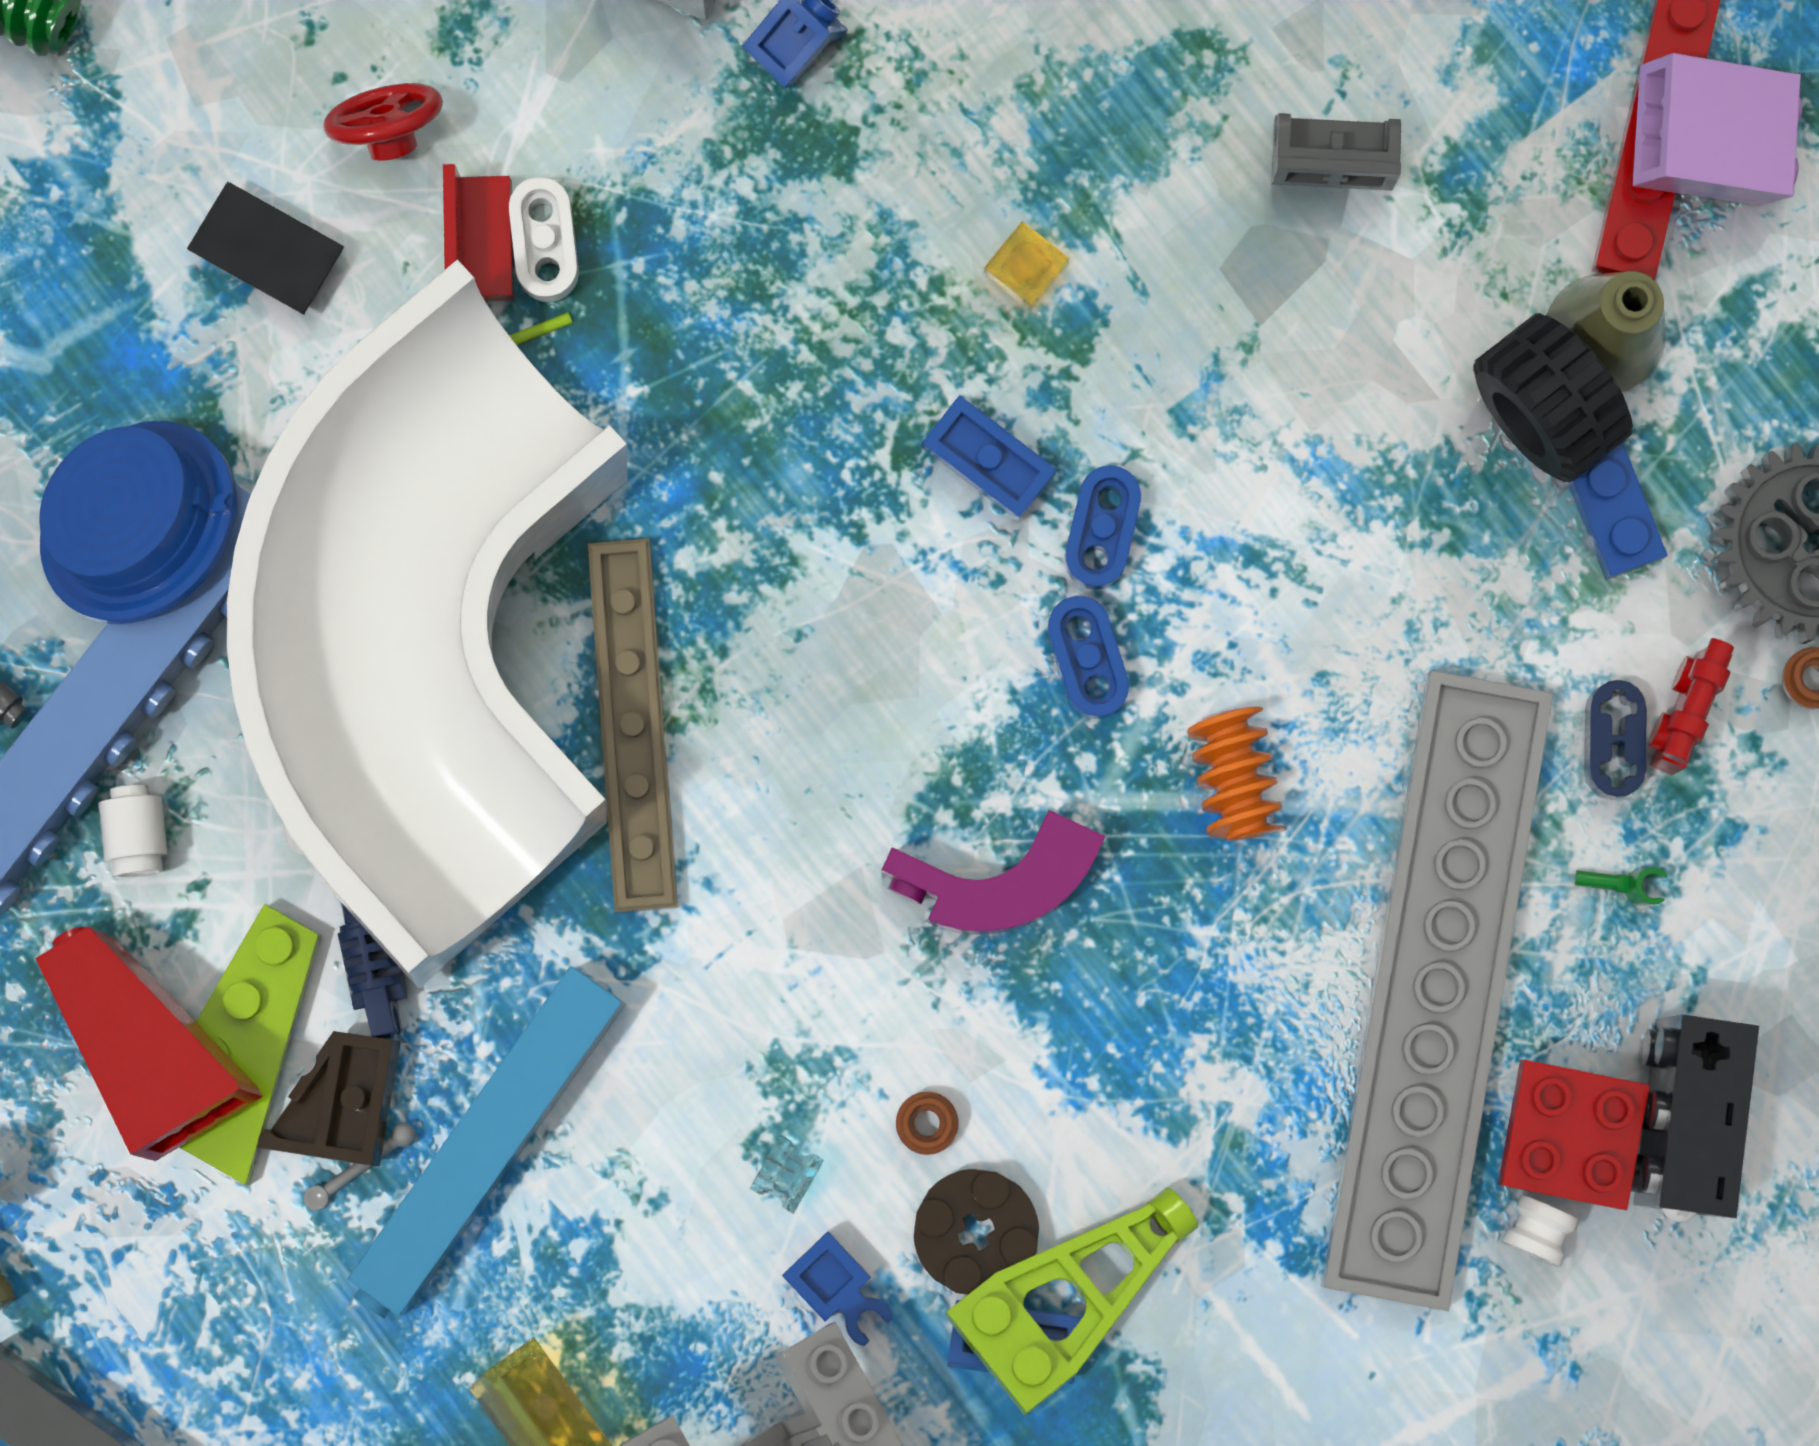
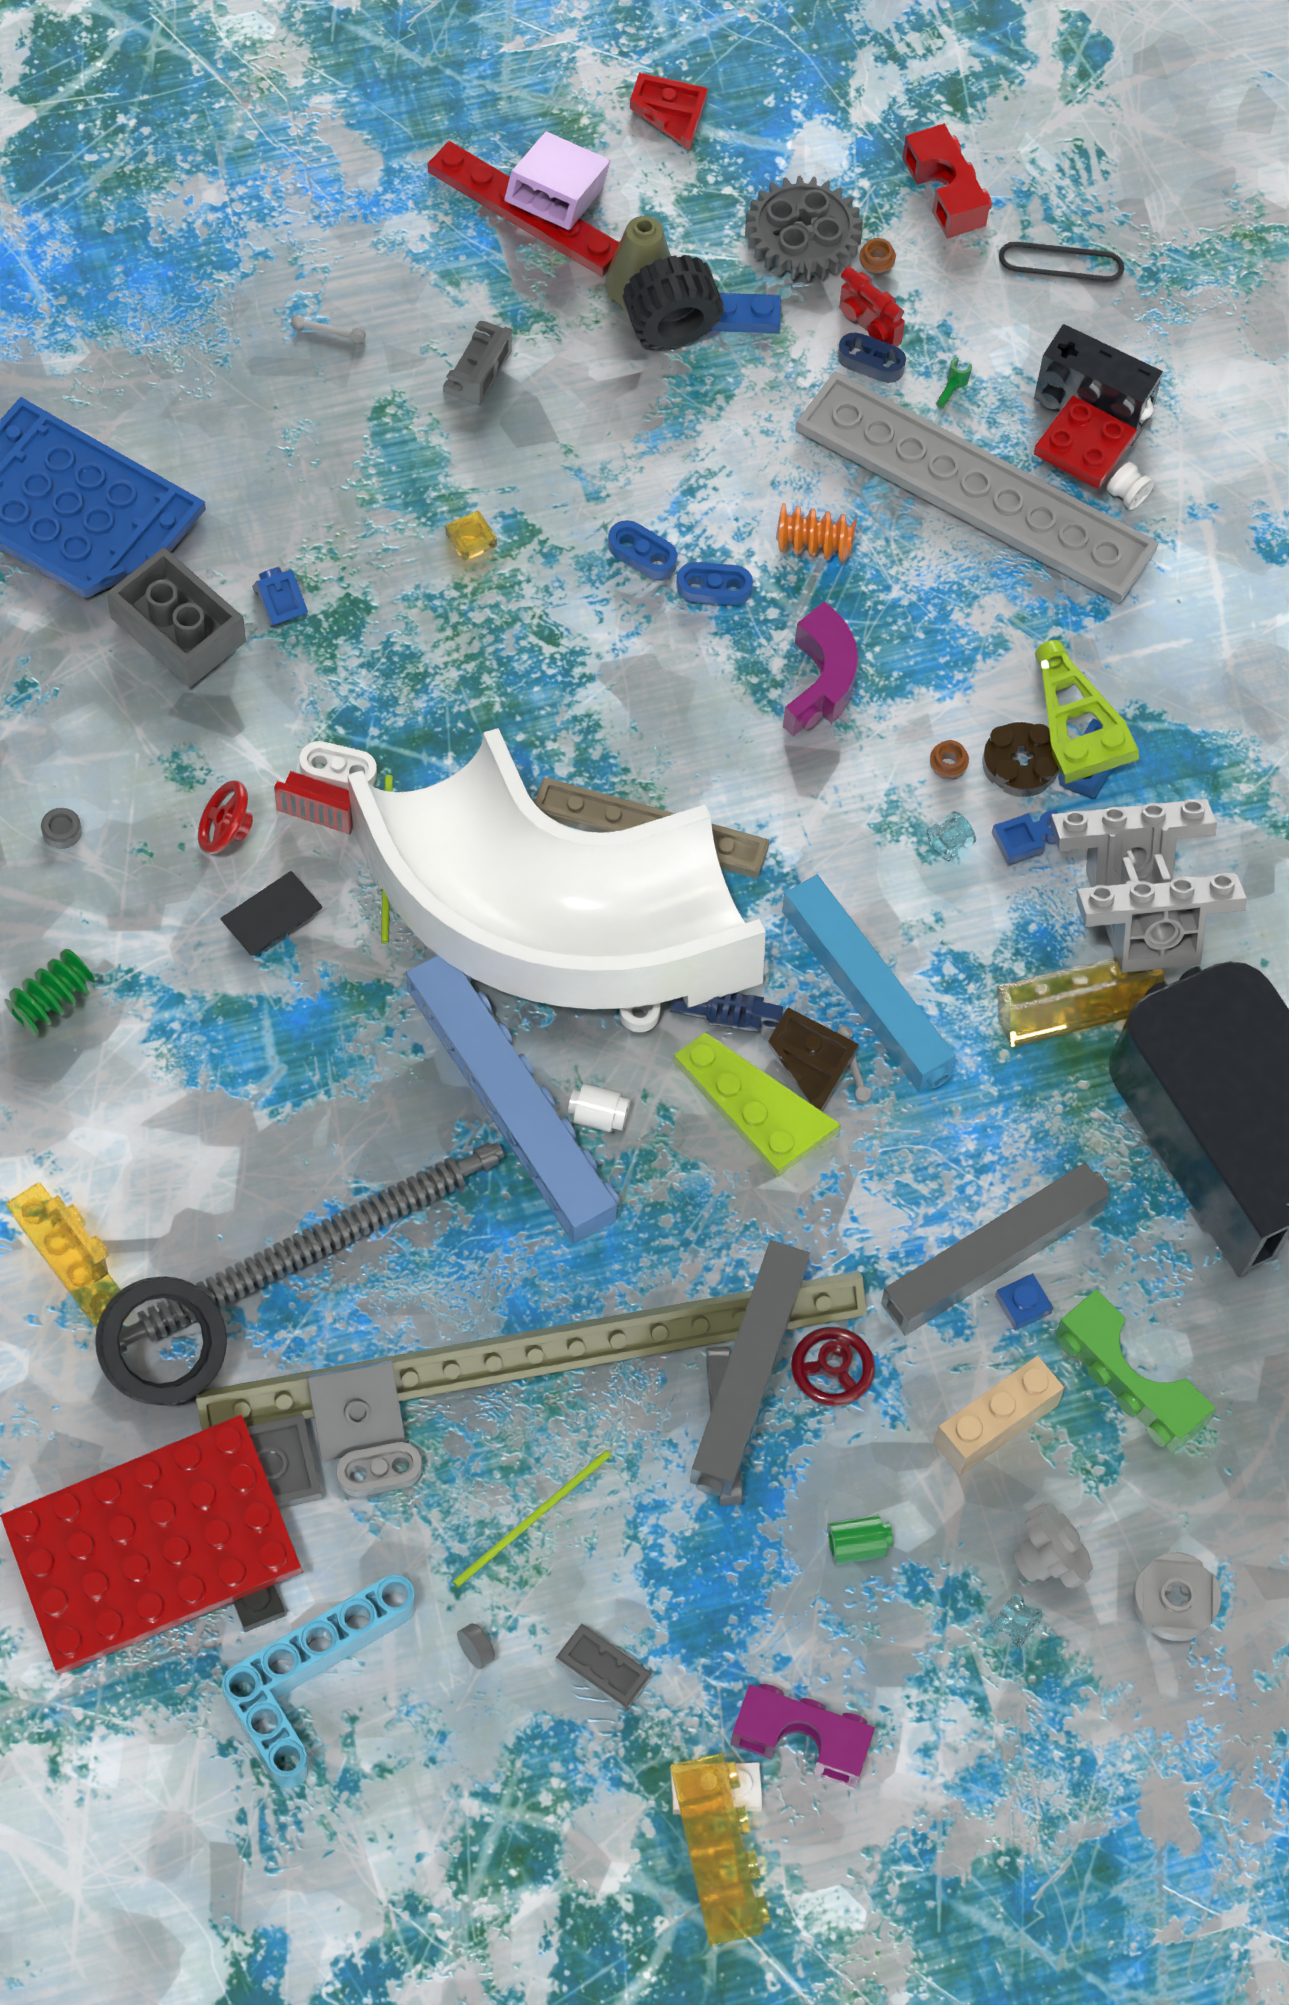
camera: 70 degrees left, 20 degrees down
red slope [35,926,263,1162] -> none
blue piece [39,421,237,624] -> none
blue plate [922,395,1057,522] -> none

